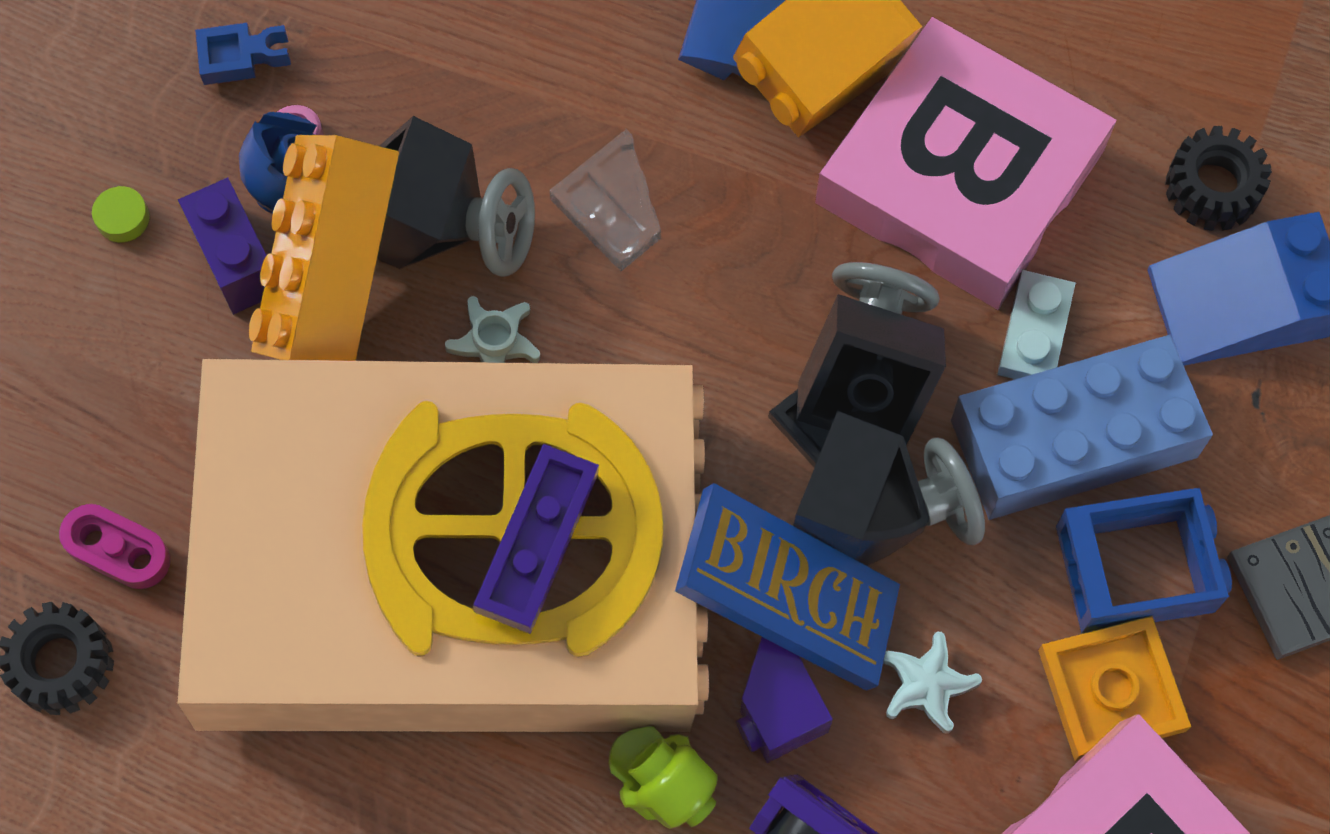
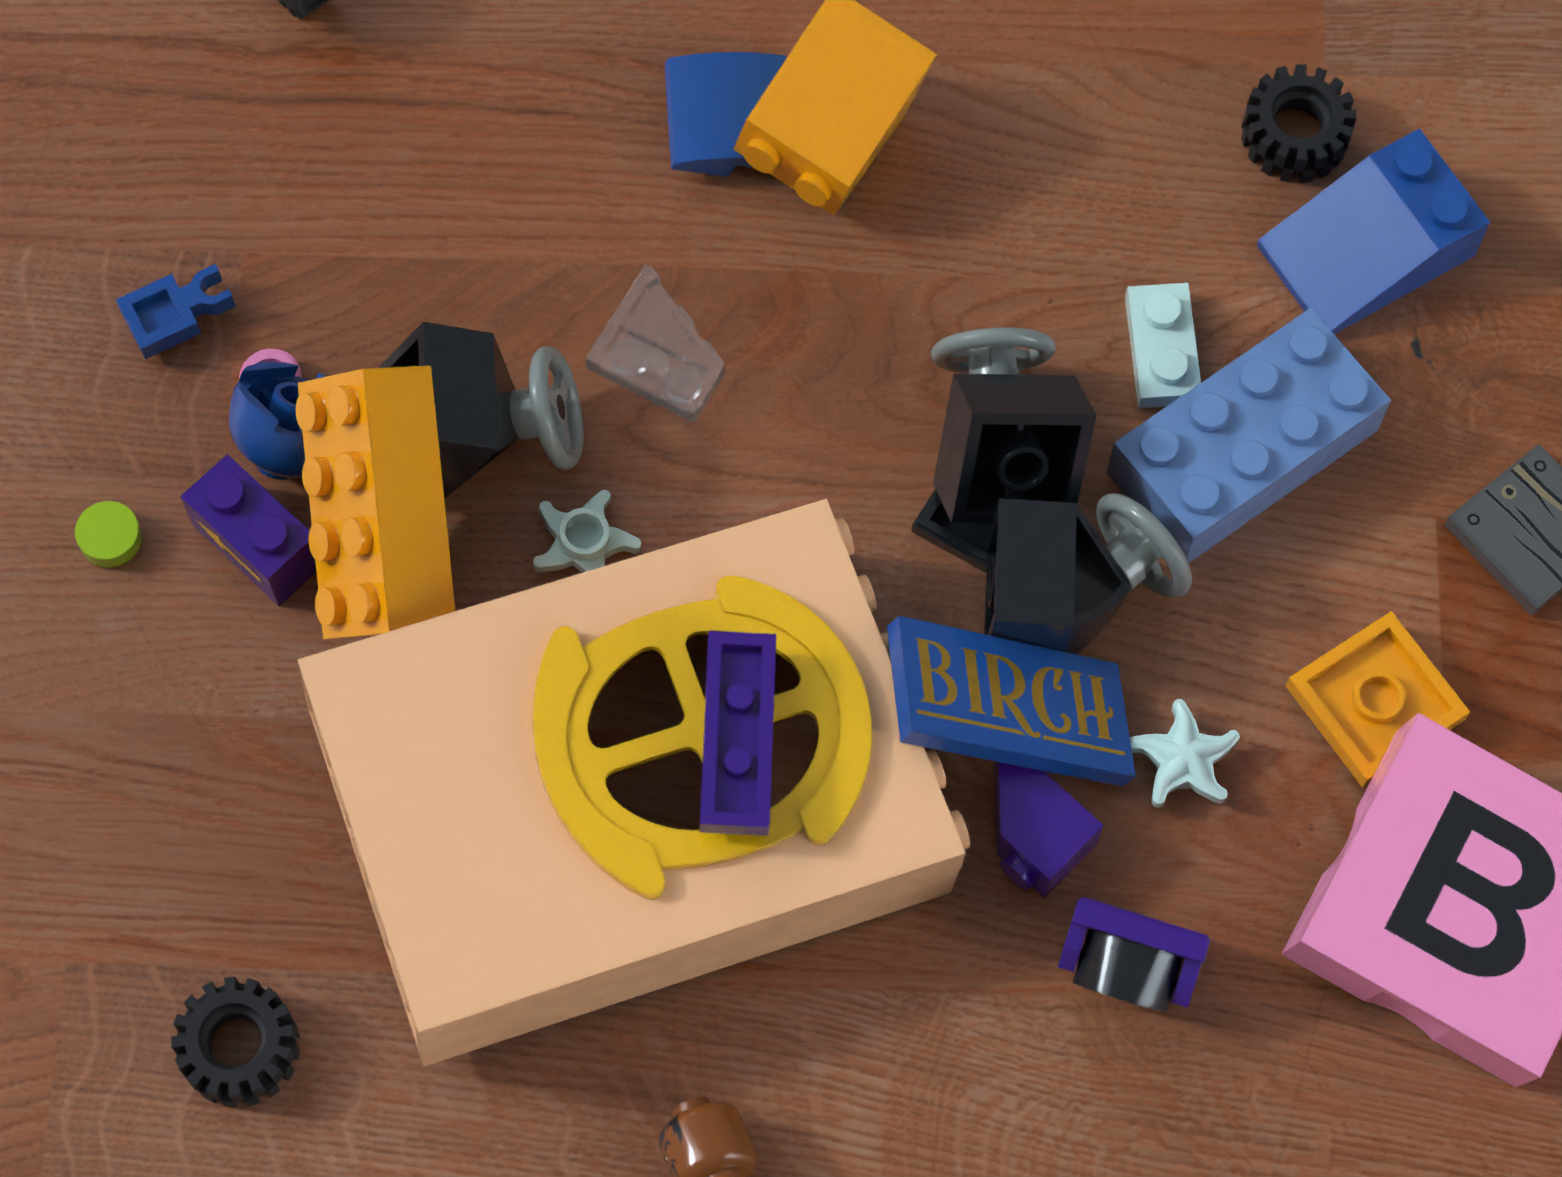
camera: 20 degrees left, 0 degrees up
dark pink plate [59,504,170,589] -> none
lime head [609,726,718,829] -> none
bright pink tile [815,17,1117,310] -> none
blue window [1056,488,1232,634] -> none

